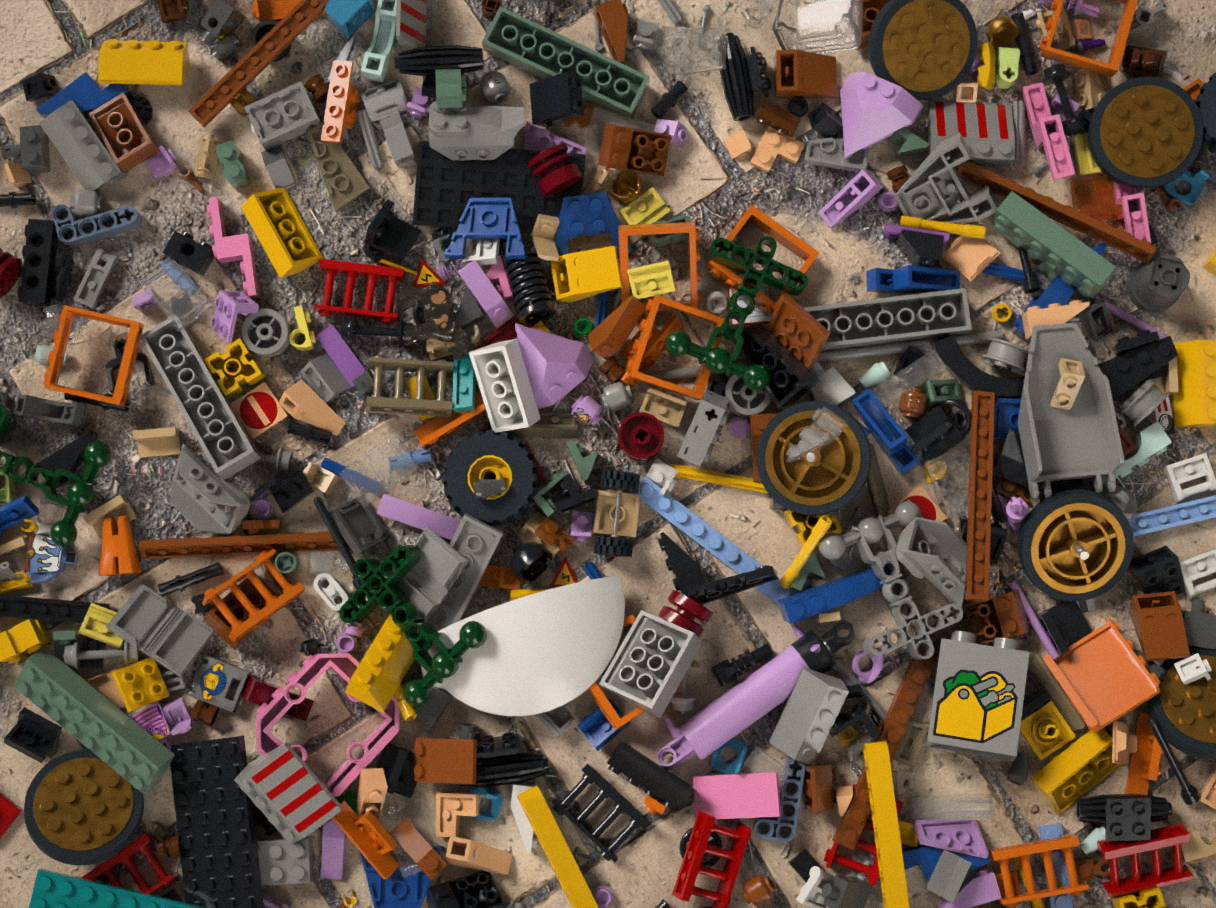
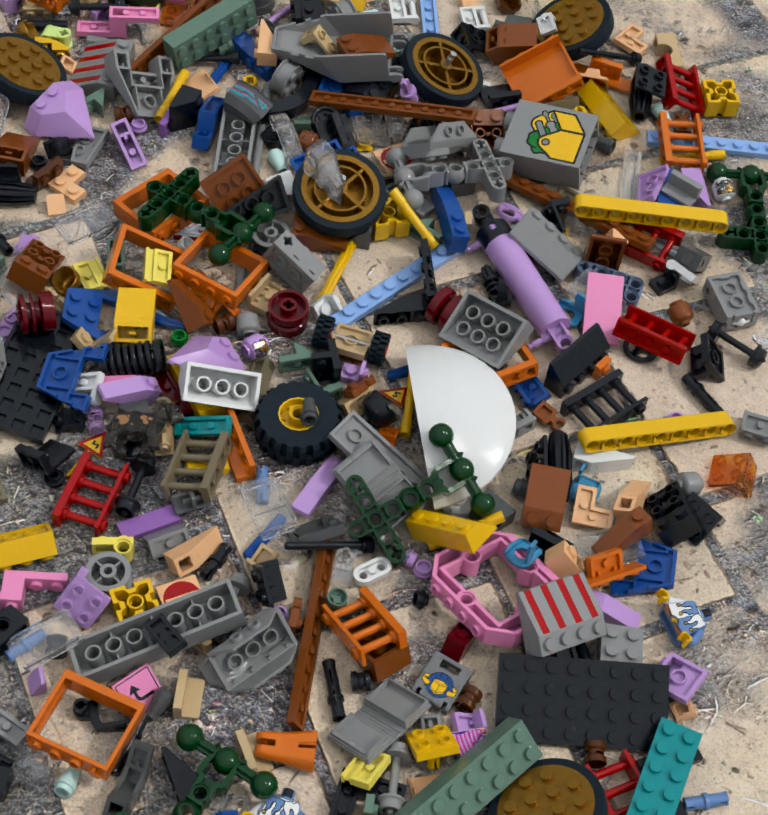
camera: 85 degrees left, 30 degrees down
none -> clear piece [50,197,119,245]
none -> bright pink piece [110,663,161,721]
none -> black plate [144,613,188,659]
none -> dark grey cone [145,687,175,721]
none -> dark grey slope [223,80,273,125]
none -> dark orange slope [336,33,397,59]
none -> dark azure piece [504,538,542,569]
none -> dark orange plate [532,400,566,431]

